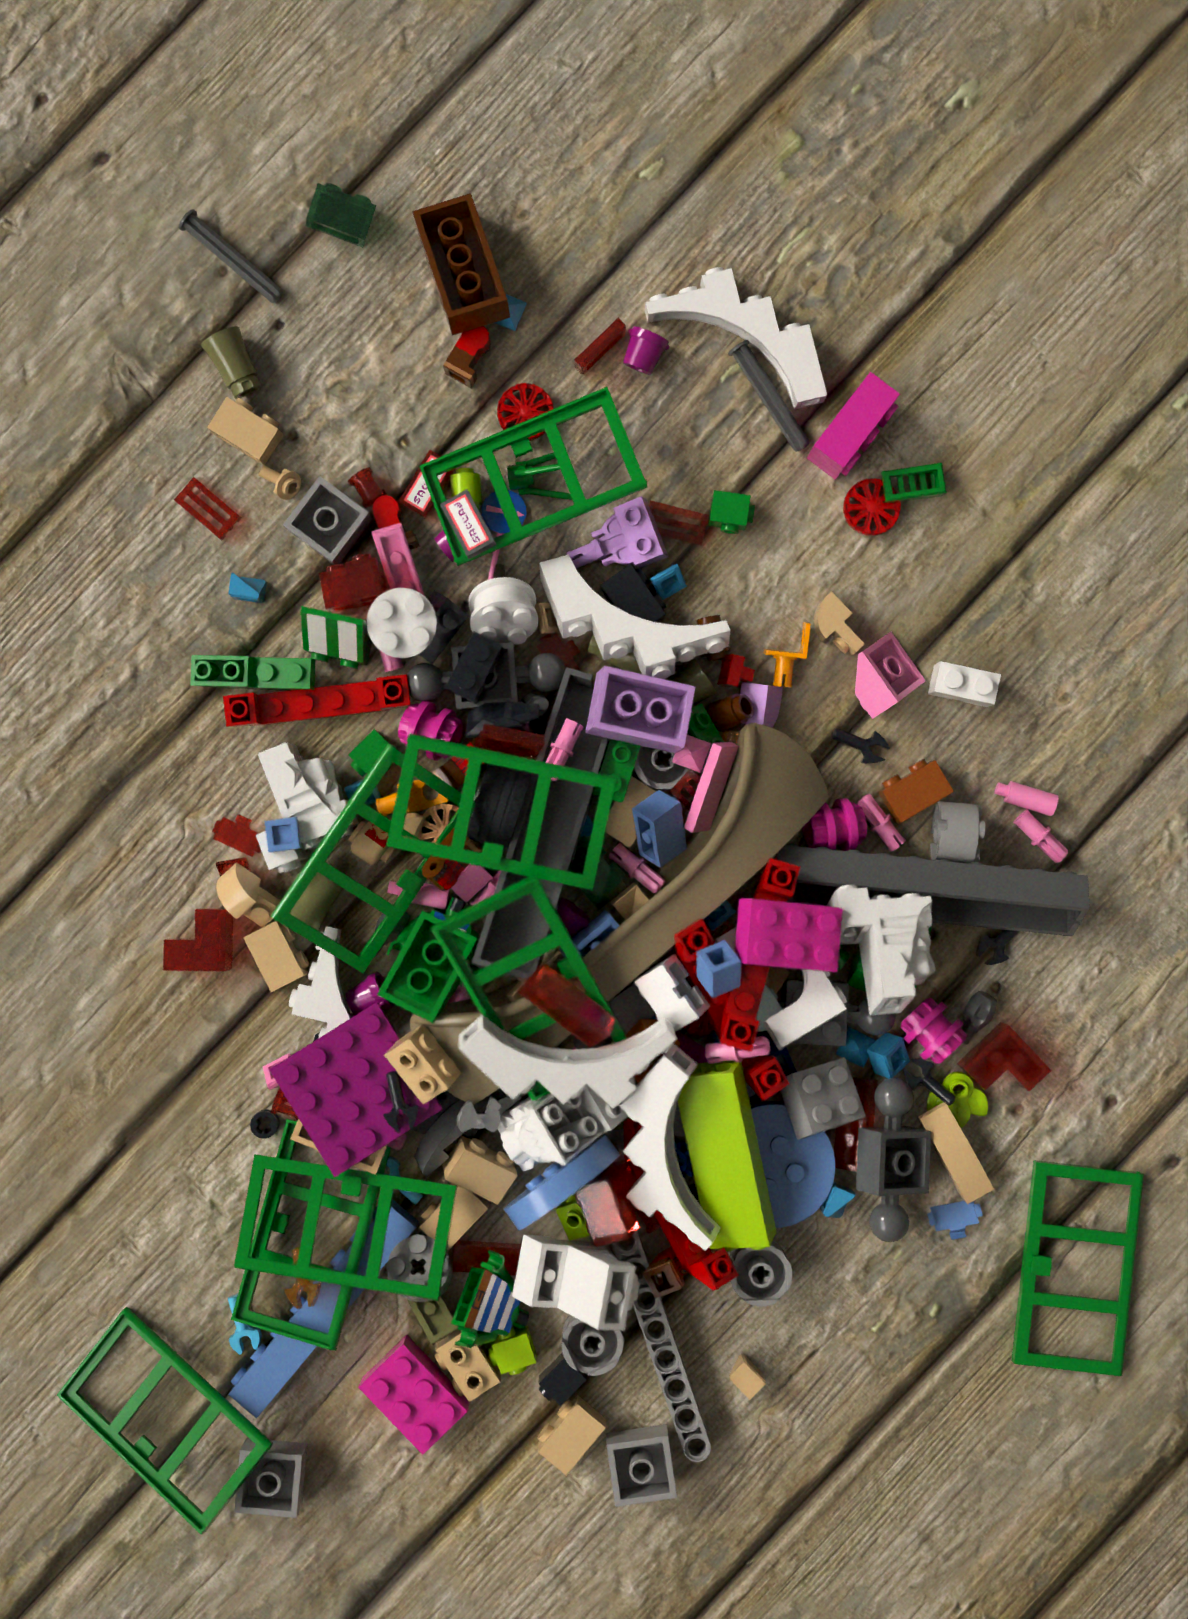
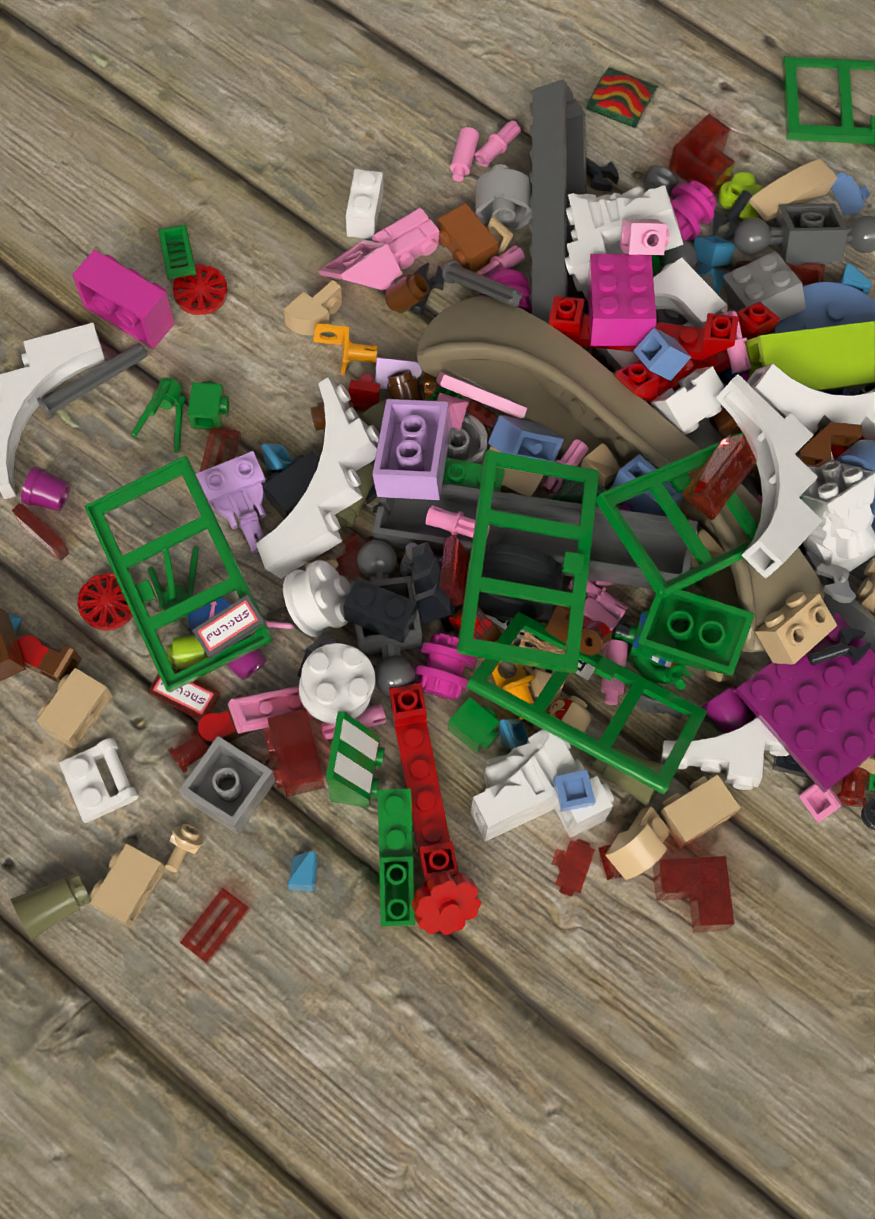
camera: 95 degrees left, 20 degrees down
none -> tan brick [37,668,113,749]
none -> white plate [59,738,139,823]
none -> green plant [131,378,186,453]
none -> bright pink brick [373,208,439,269]
none -> reddish brown brick [385,273,429,314]
none -> red plant [411,872,481,935]
none -> dark grey axle [442,260,522,307]
none -> tan slope [487,216,513,255]
none -> slope [586,67,658,129]
none -> bright pink brick [620,219,669,255]
none -> reddish brown slope [795,422,862,468]

